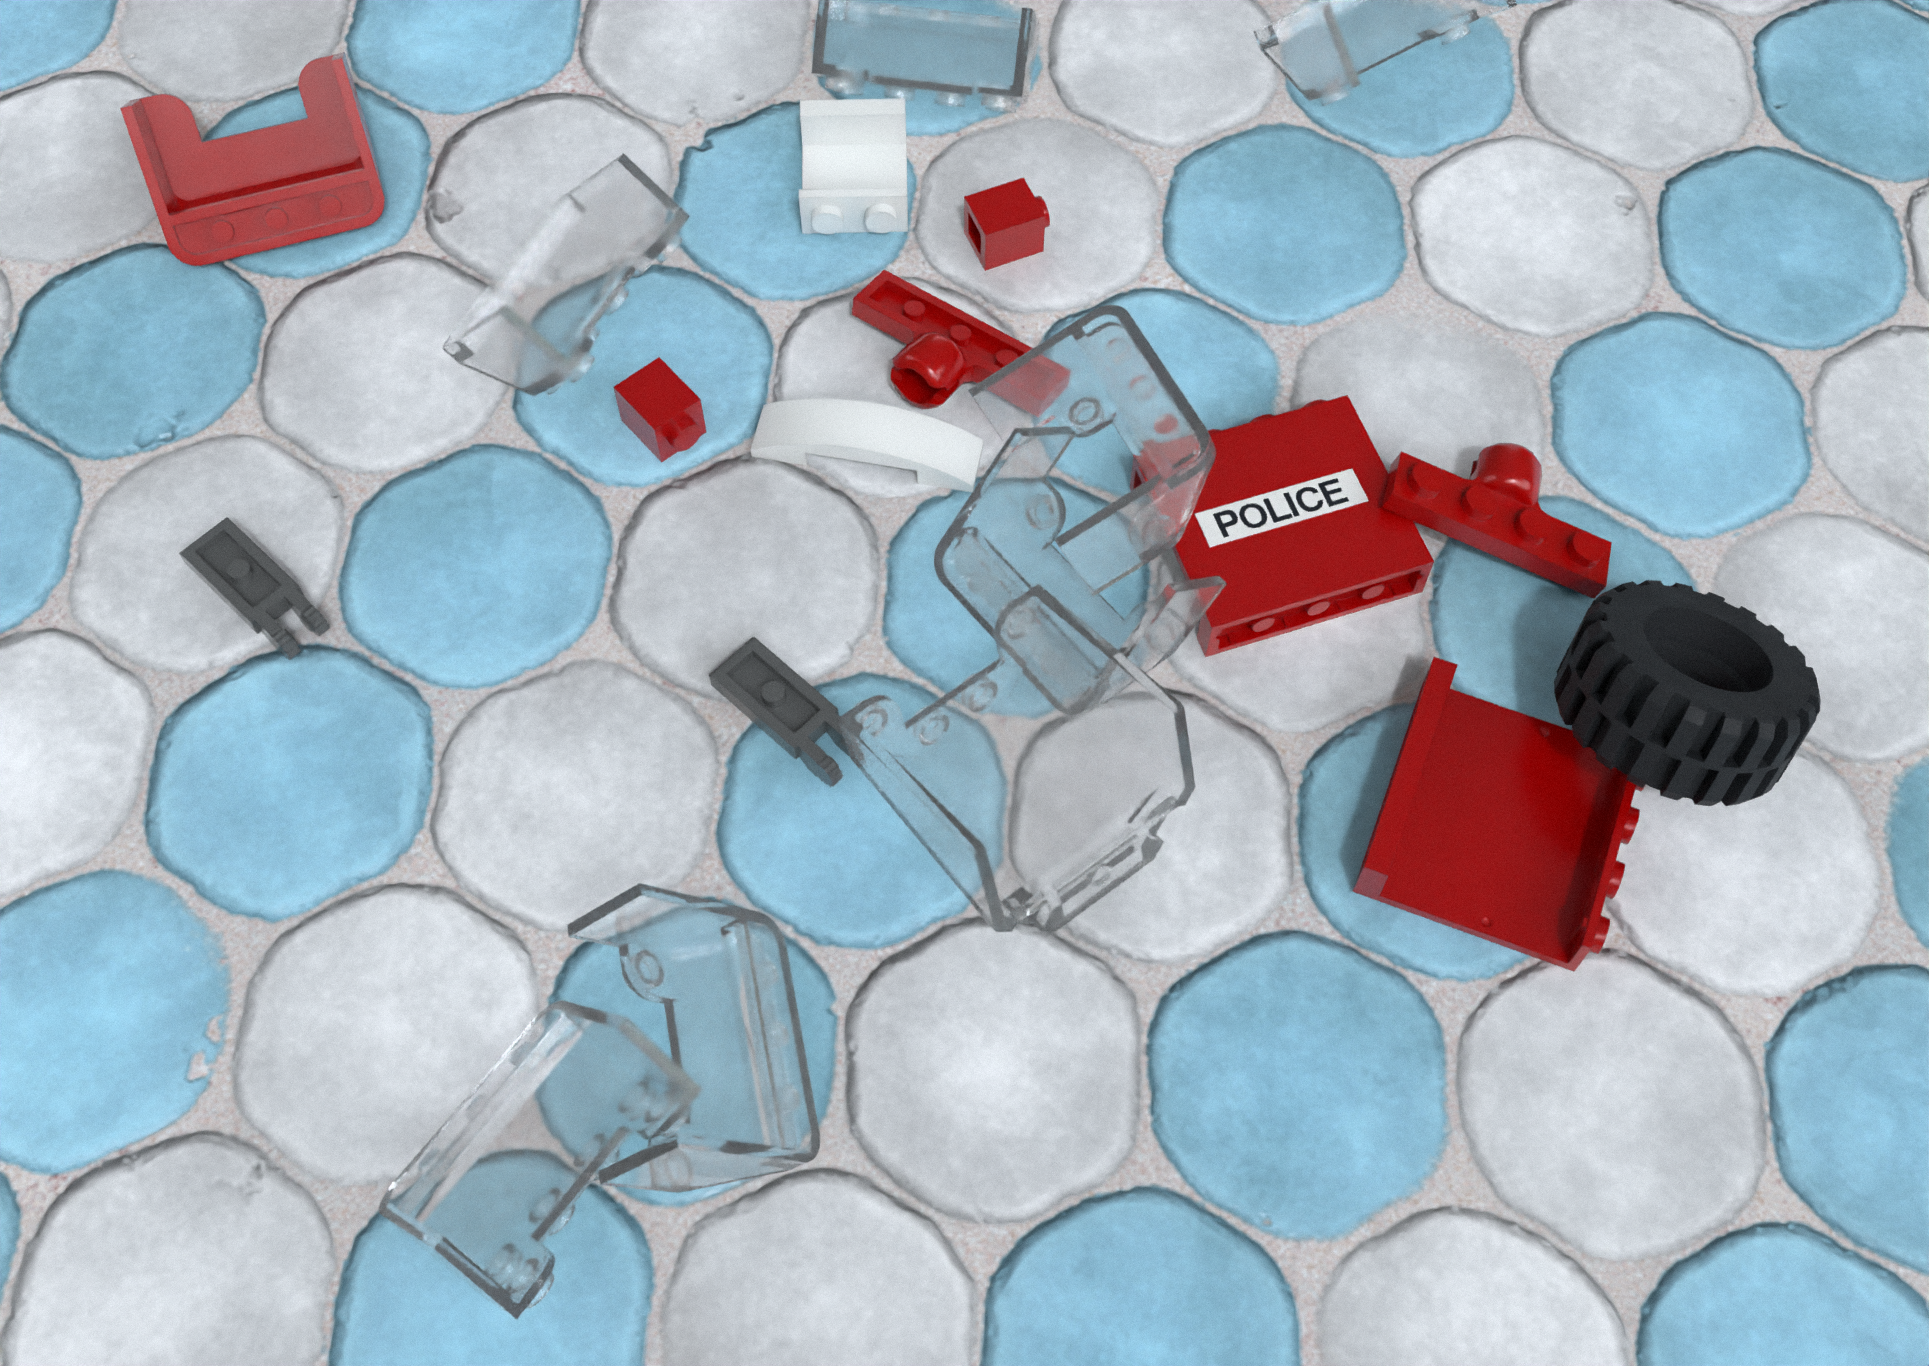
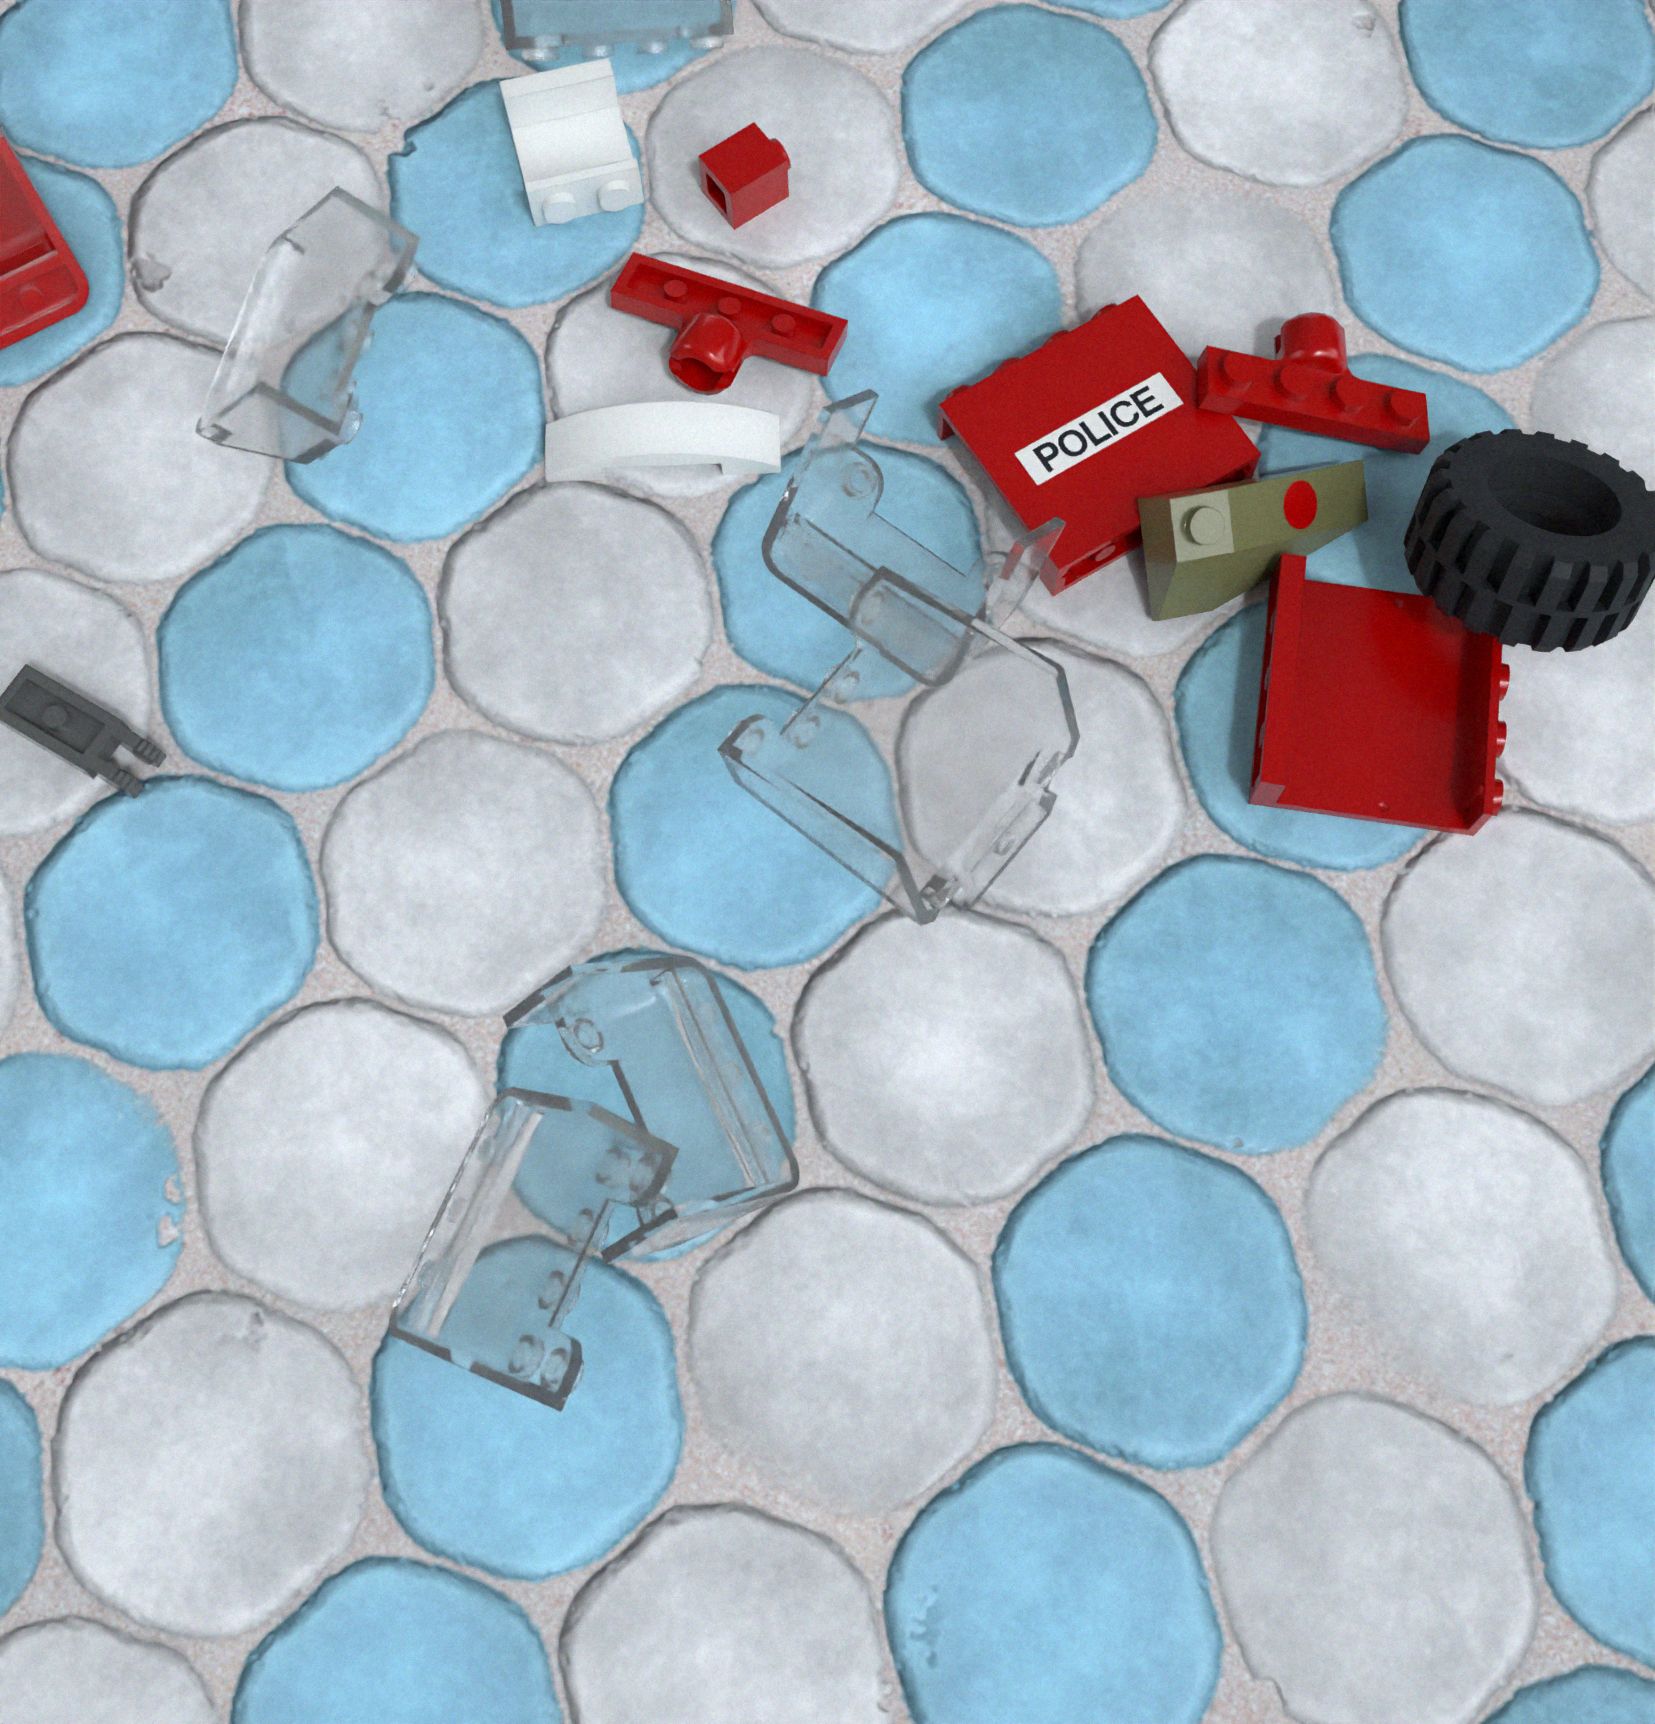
camera: 10 degrees left, 10 degrees up
red brick [613,357,706,463] -> none
dark grey hinge [709,637,870,787] -> none
clear windscreen [969,305,1216,596] -> none
none -> olive wedge [1138,460,1369,621]

